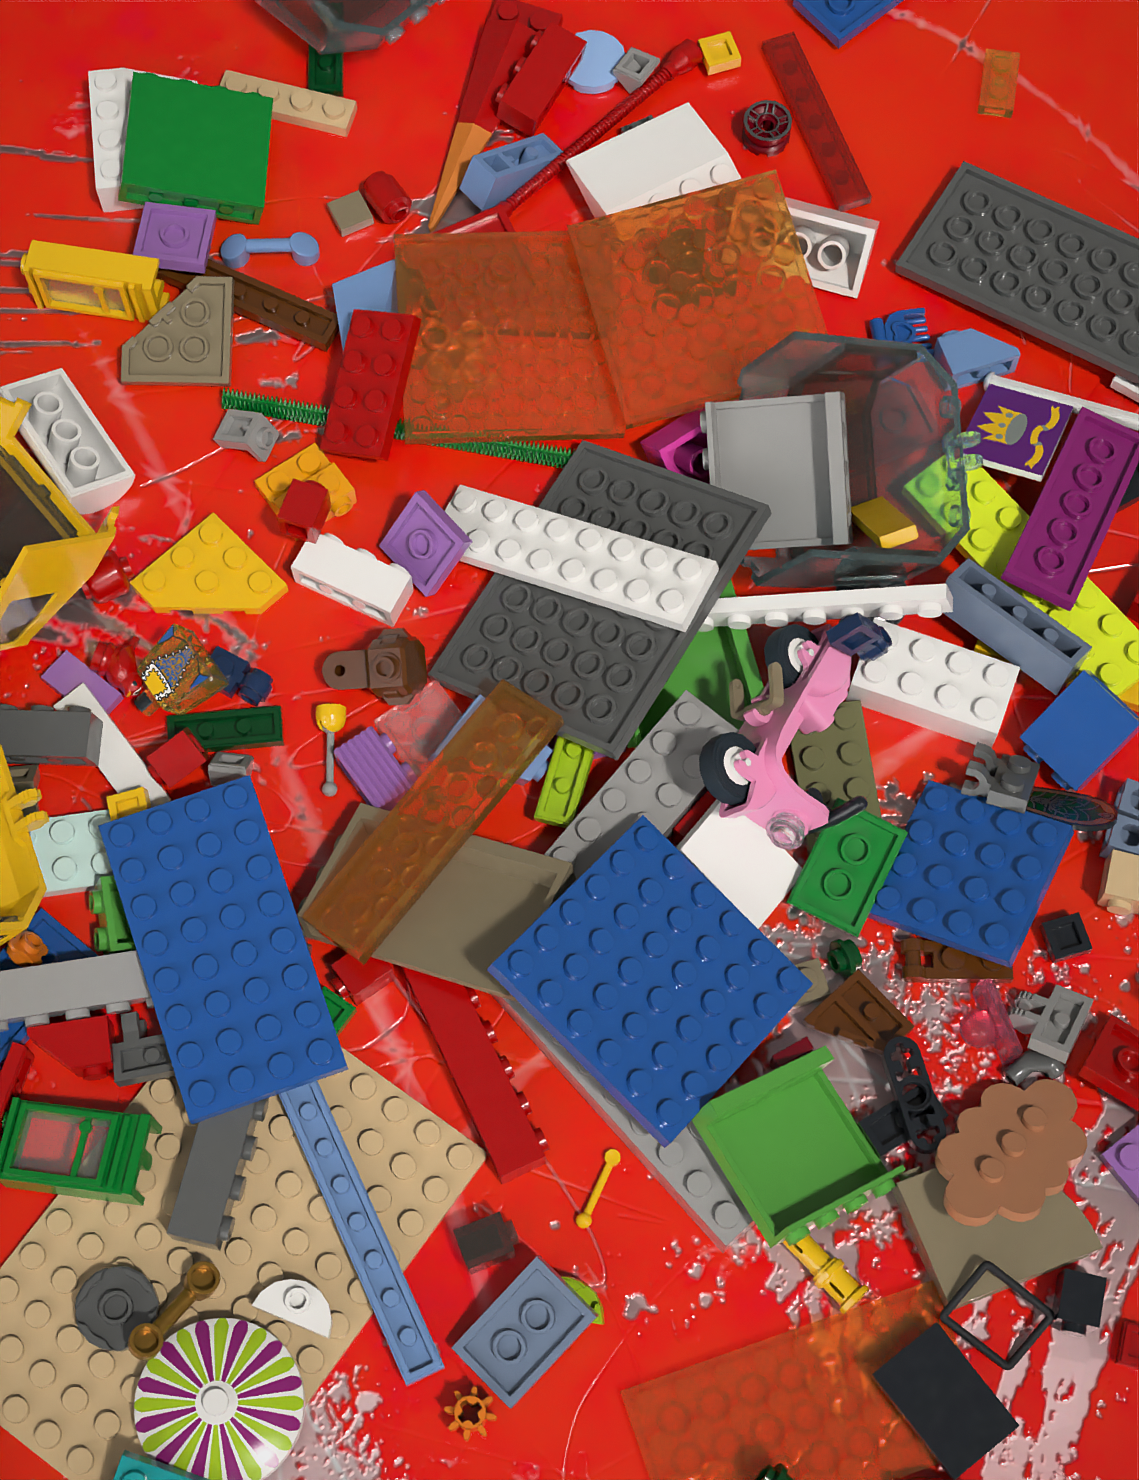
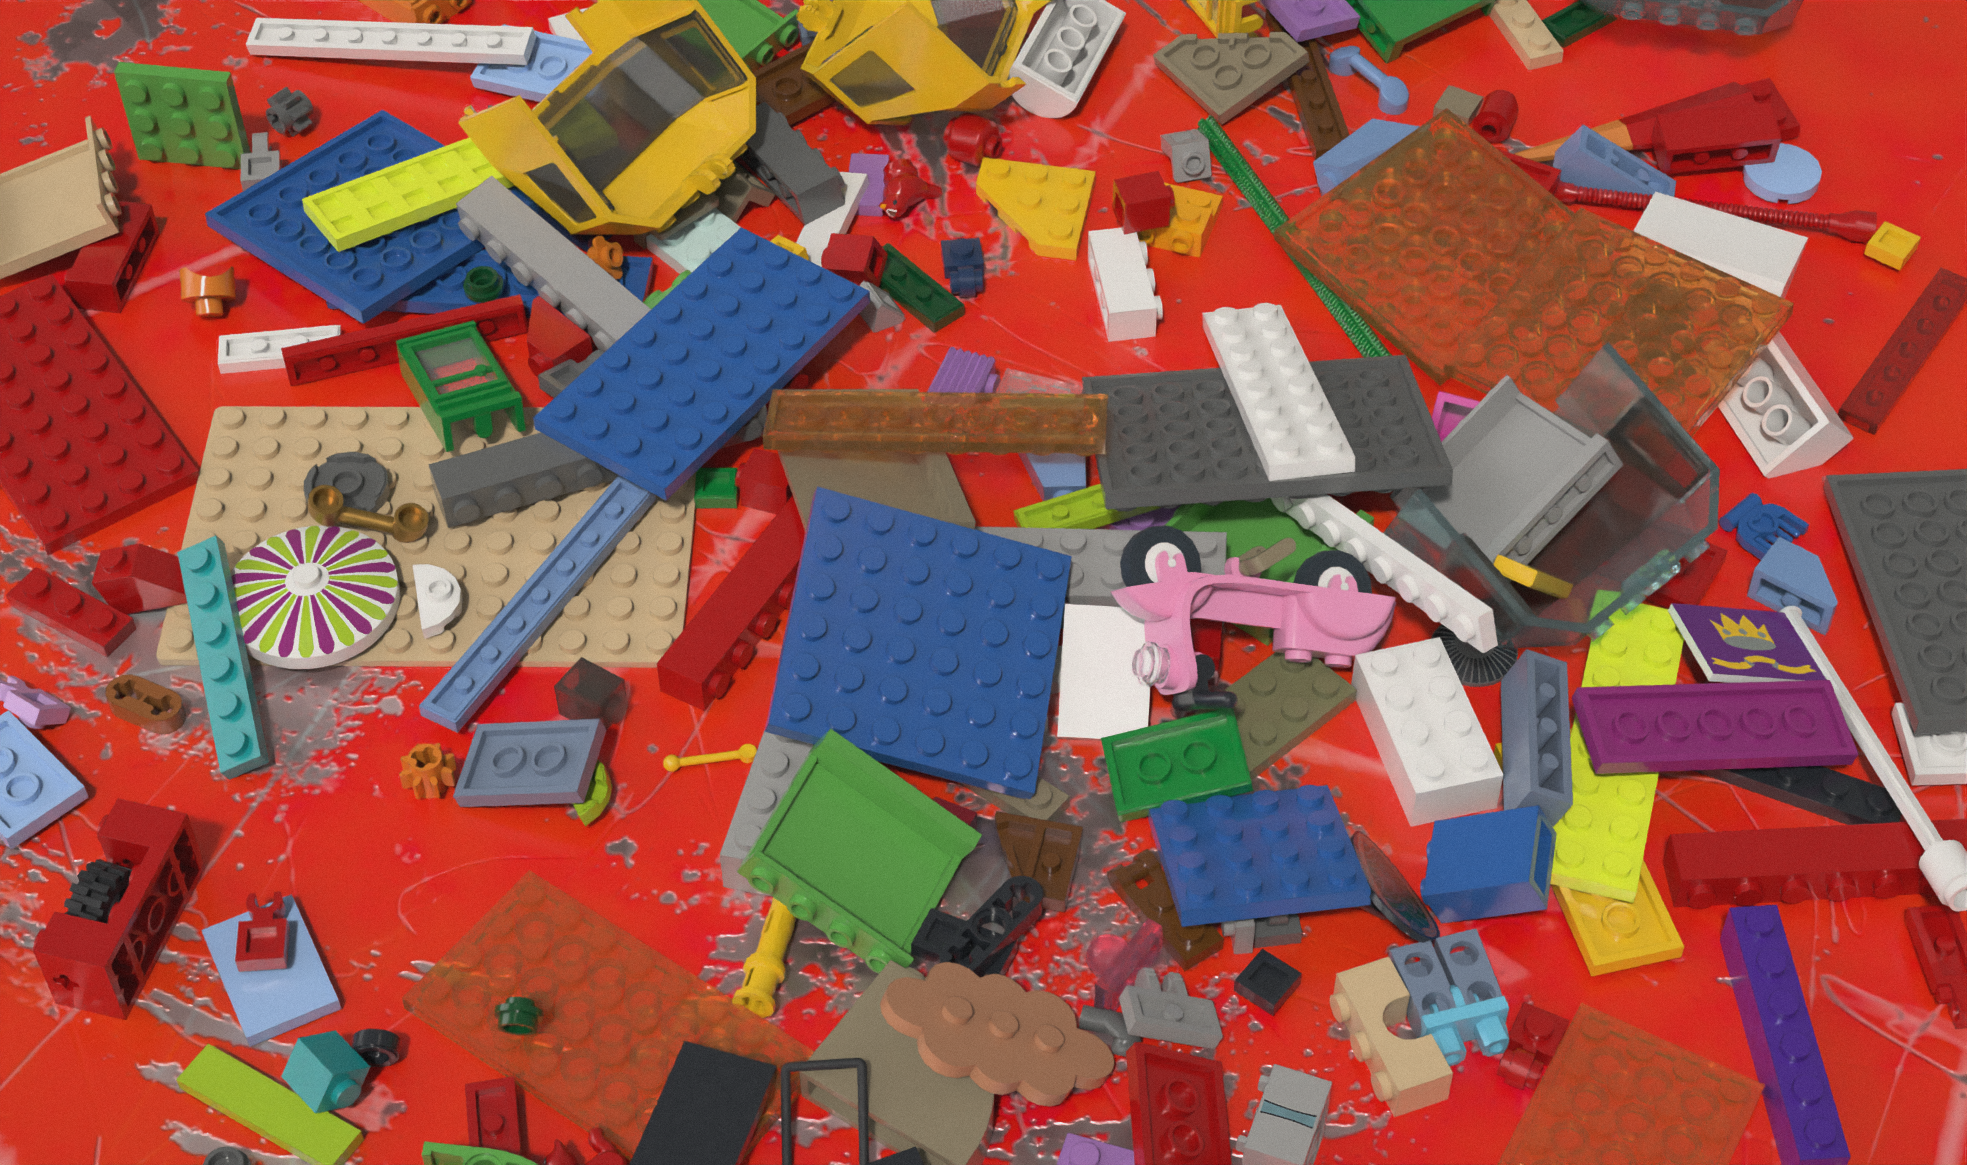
camera: 55 degrees right, 20 degrees down
clear yellow torso [134,623,230,716] -> none
hinge [316,704,346,797] -> none
red plate [320,309,422,461] -> none
reddish brown piece [322,628,427,705] -> none
medium lavender plate [379,490,473,597] -> none
light grey slope [613,47,660,94] -> none
dark red wheel [742,100,792,157] -> none
dark blue plate [826,612,892,661] -> none
dark green plate [827,939,862,978] -> none
dark grey plate [961,742,1040,814] -> none

